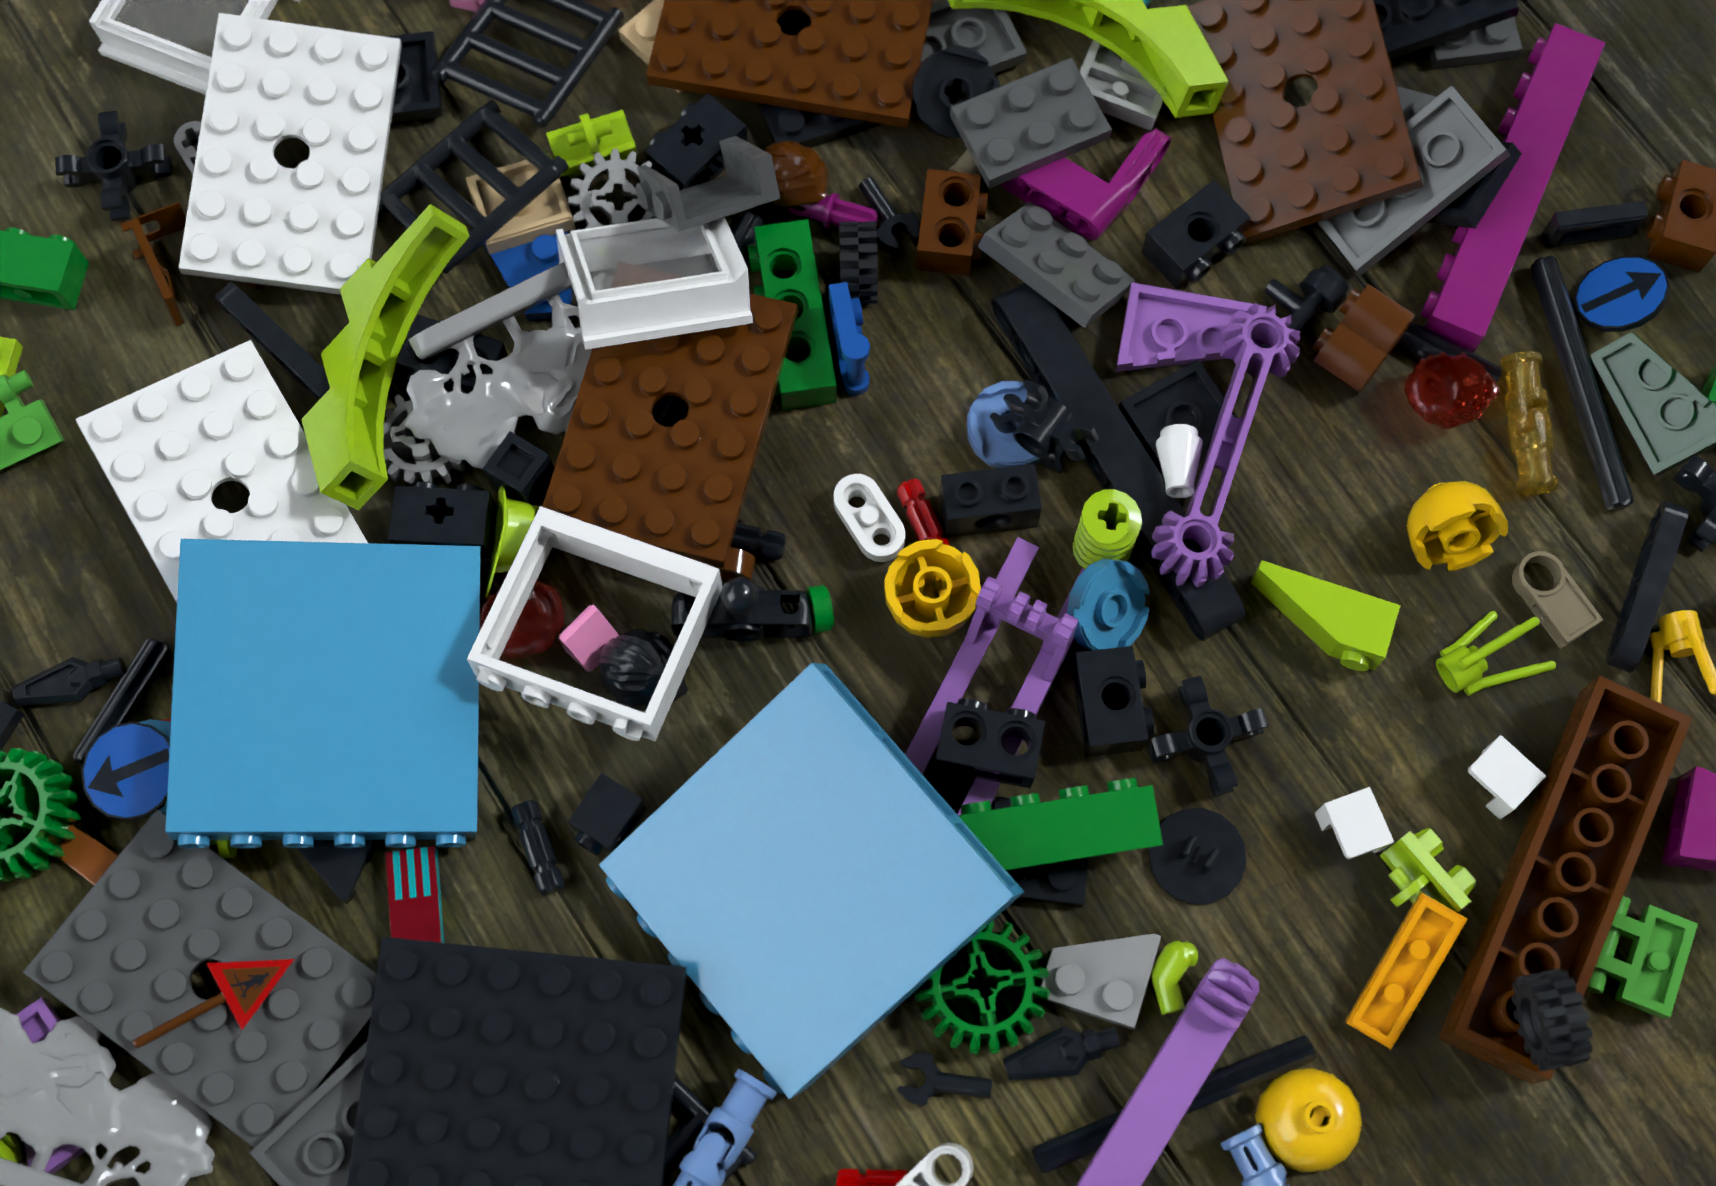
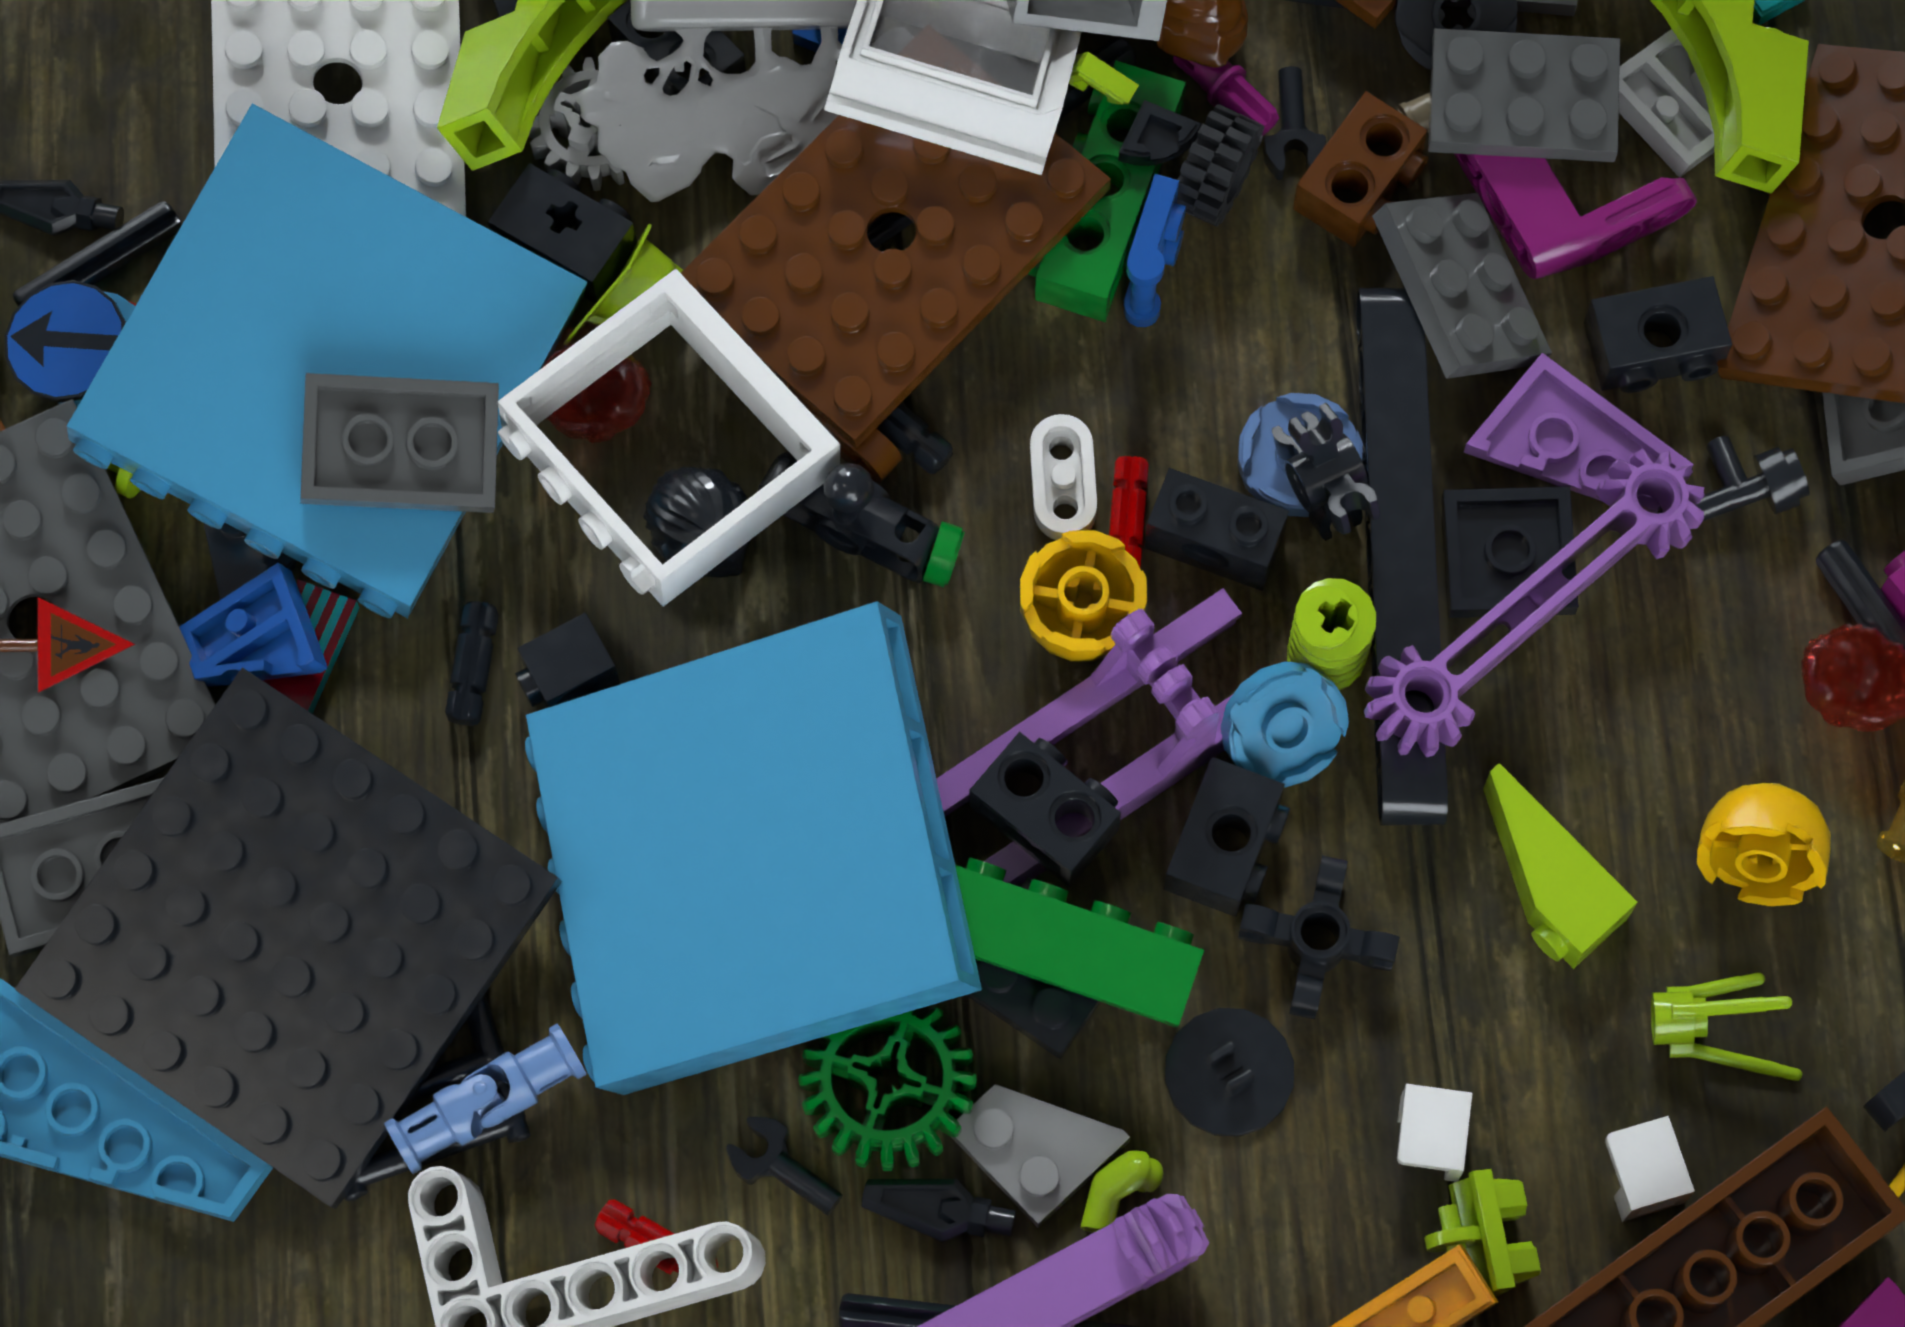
camera: 30 degrees right, 0 degrees up
black brick [483,431,554,505] -> none
bright pink slope [559,605,619,672] -> none
white cone [1156,424,1203,498] -> none
reddish brown brick [1312,284,1415,394] -> none
dark tan piece [1512,551,1603,649] -> none
none -> blue wing [179,563,328,687]
none -> dark grey plate [300,373,499,513]
none -> lime tile [1069,52,1139,104]
none -> black tile [1118,100,1201,166]

